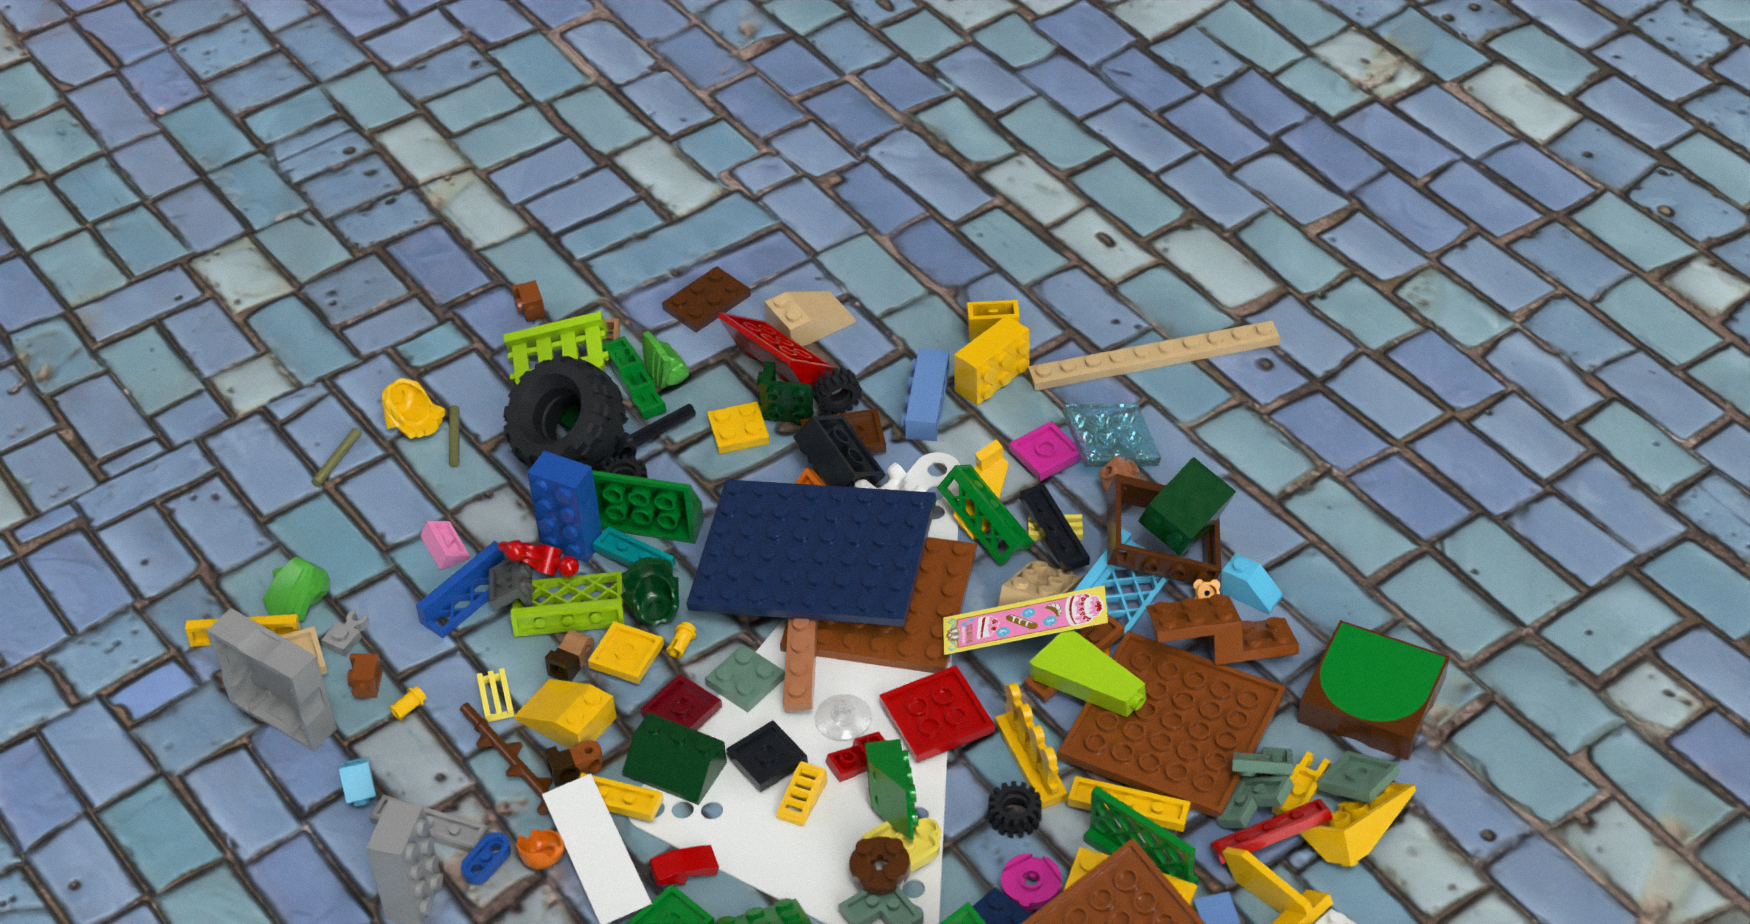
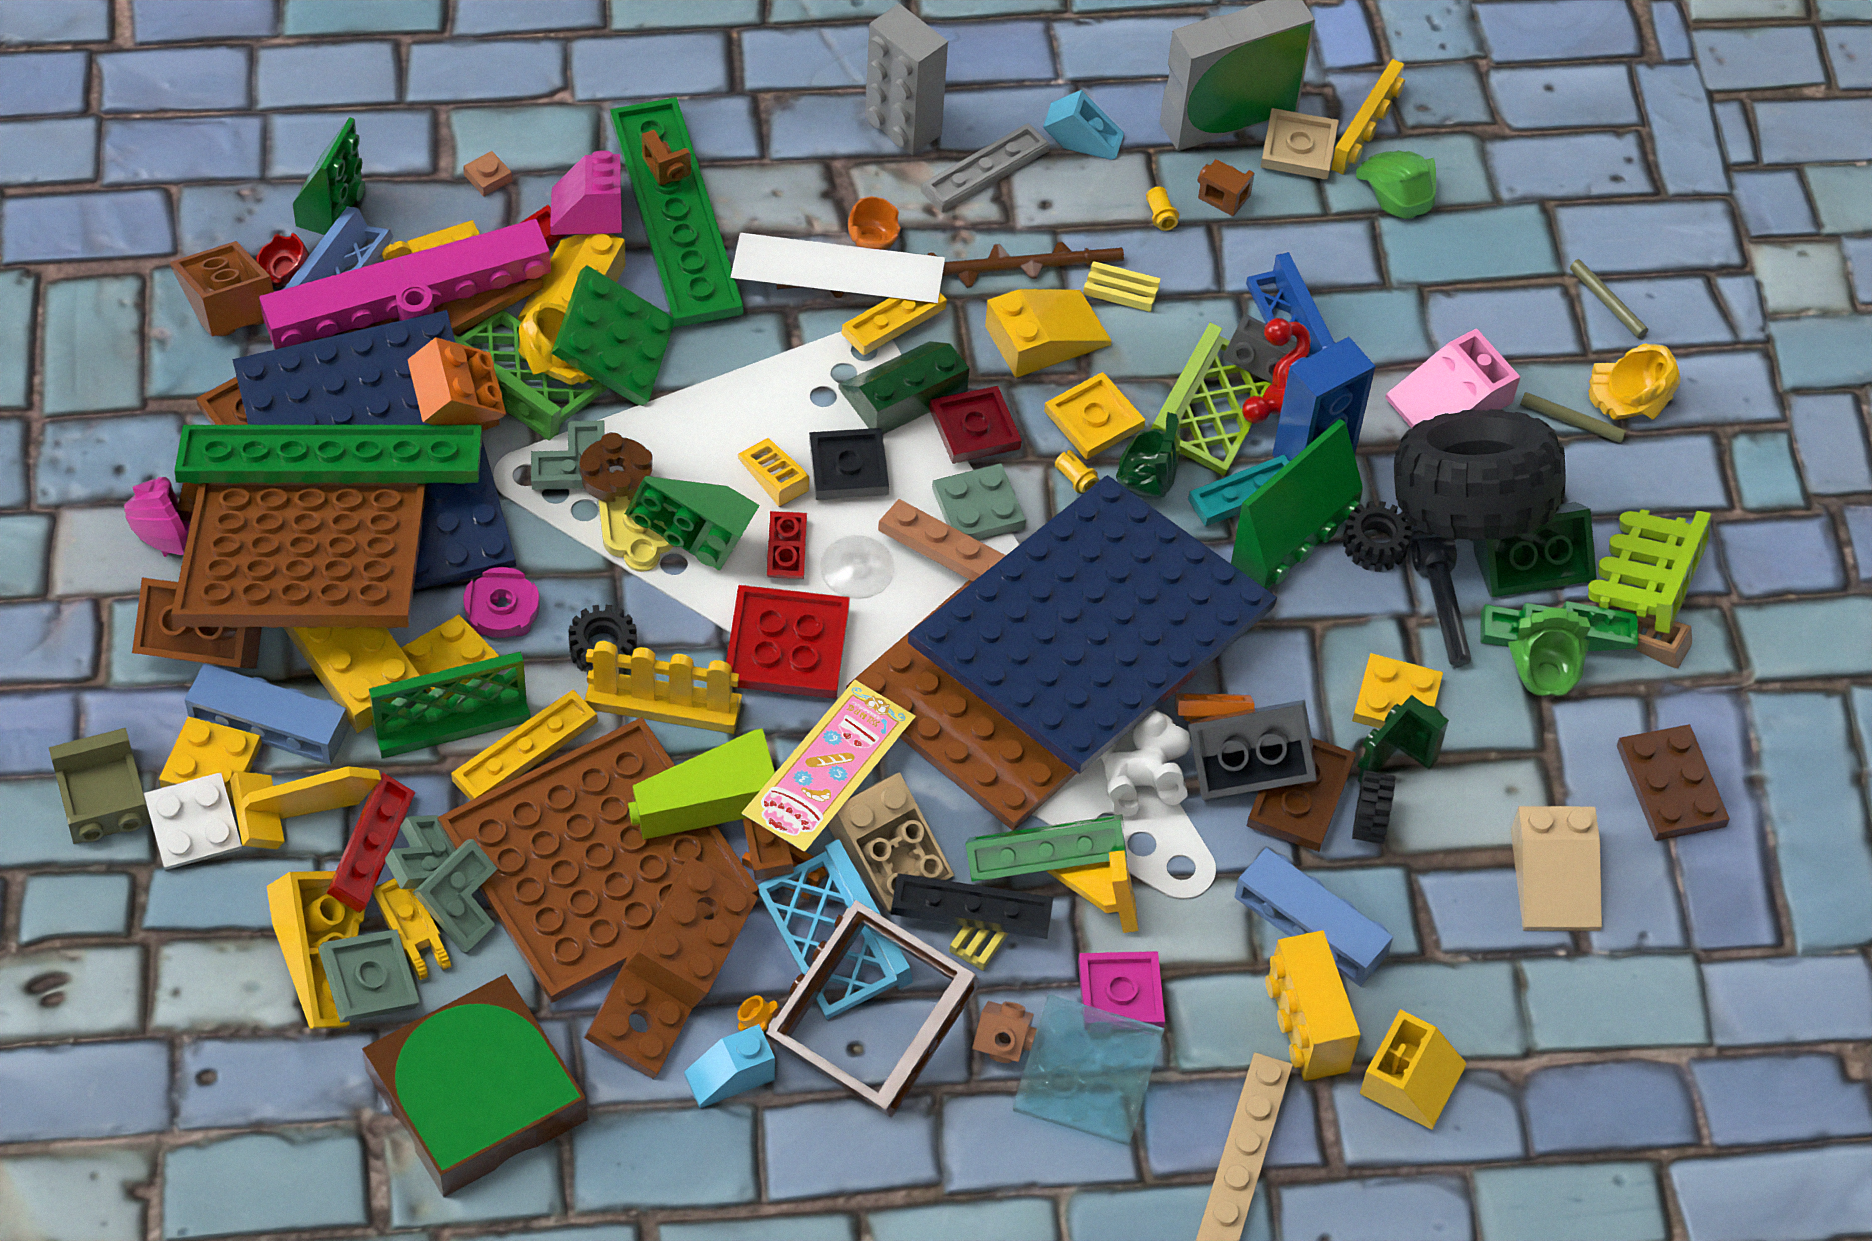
camera: 115 degrees right, 10 degrees up
light grey plate [321,610,369,657] -> none
bright pink slope [421,521,470,569] -> none
blue plate [461,832,511,885] -> none
dark orange brick [512,280,545,322] -> none
leg [545,630,594,682] -> none
leg [545,740,603,787] -> none
red slope [649,845,719,885] -> none
red slope [717,312,835,388] -> none
dark green slope [1138,457,1236,556] -> none
none -> bright pink slope [1385,328,1520,428]

